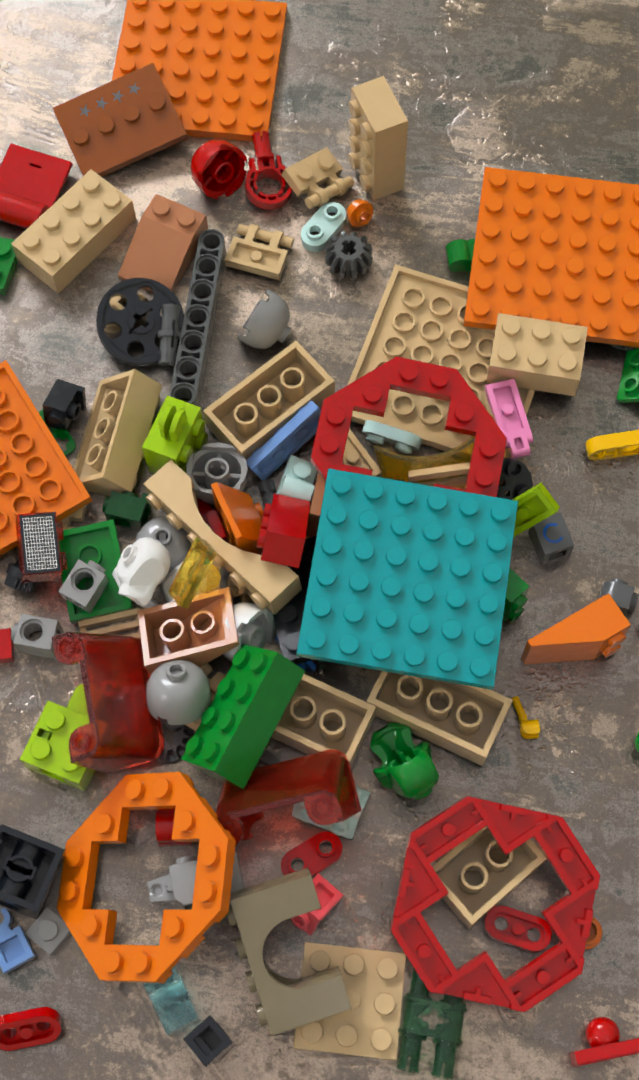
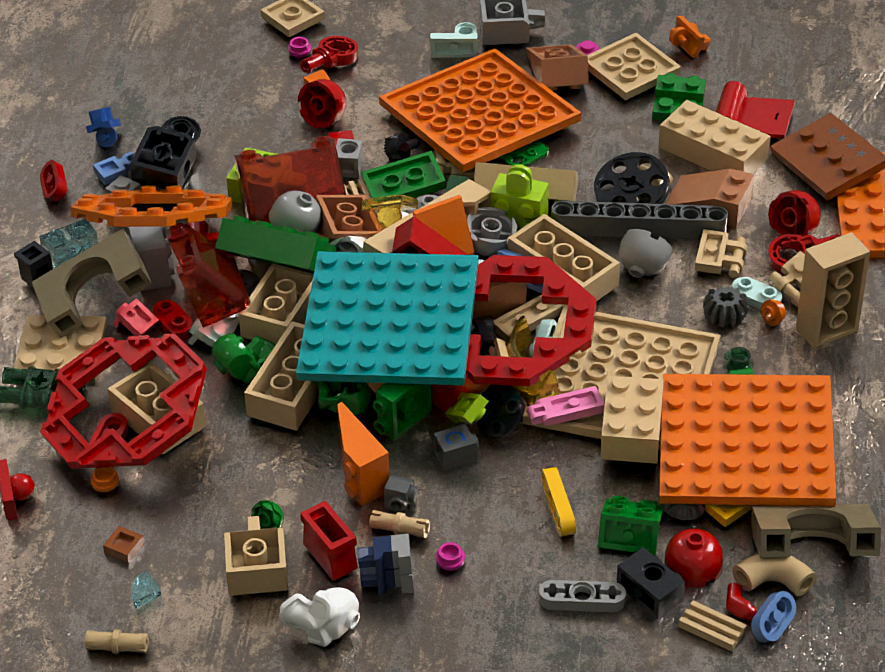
camera: 85 degrees right, 25 degrees down
brick [15,512,67,583] -> none
black brick [42,379,86,430] -> none
light grey brick [58,559,110,613] -> none
white head [112,537,171,609] -> none
dark grey pin [158,304,181,366] -> none
yellow hand [511,696,540,739] -> none
none -> clear green plate [724,347,753,371]

